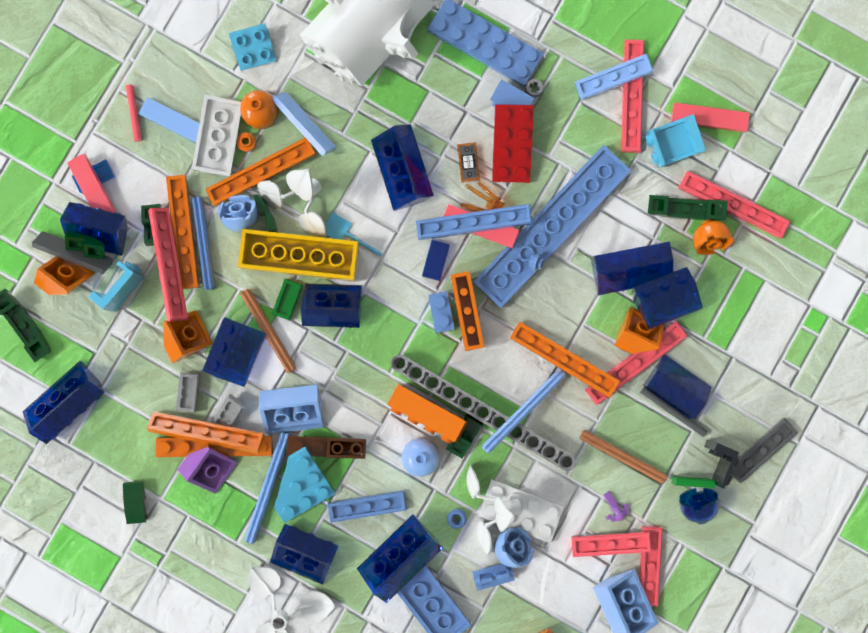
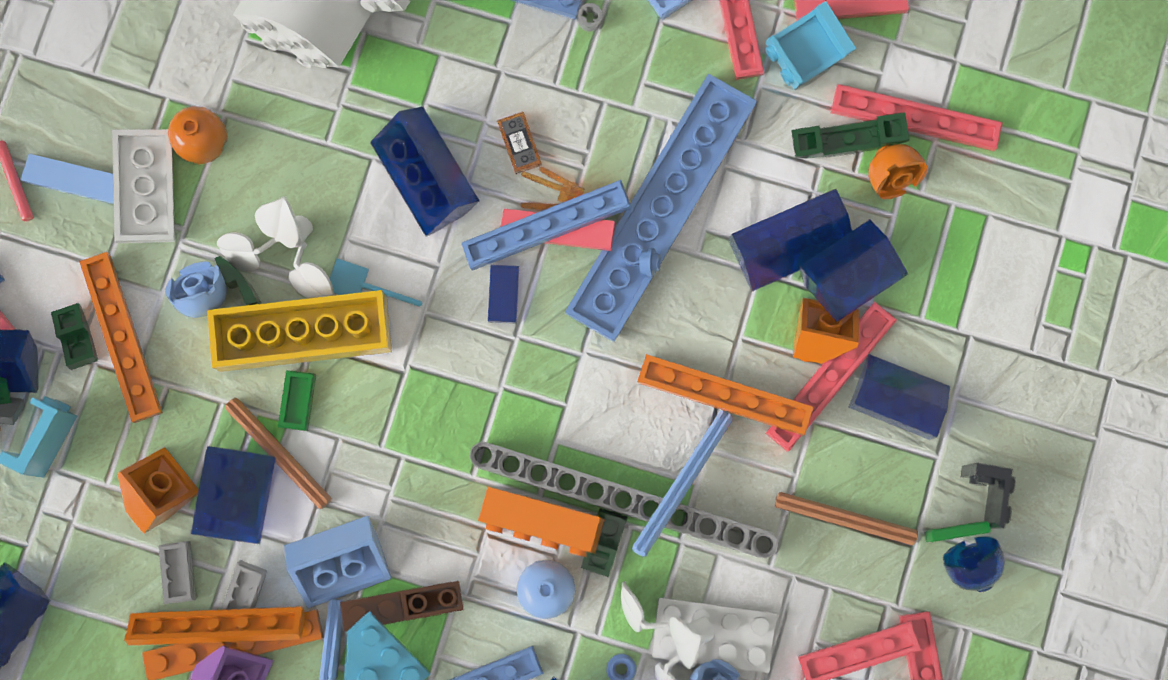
camera: 15 degrees left, 5 degrees down
coral tile [148,208,188,322] -> none
medium blue axle [192,197,215,290] -> none
orange plate [205,137,316,207] -> none
medium azure hinge [229,23,277,71] -> none
orange plate [237,133,256,152] -> none
light blue tile [273,92,336,156] -> none
clear blue slope [301,284,362,328] -> none
medium blue brick [428,291,455,334] -> none
orange brick [450,271,484,351] -> none
medium blue brick [490,79,535,107] -> none
red plate [492,104,534,183] -> none
medium lavender piece [603,491,630,522] -> none
dark grey bar [640,387,708,437] -> none
dark grey tile [731,418,798,483] -> none

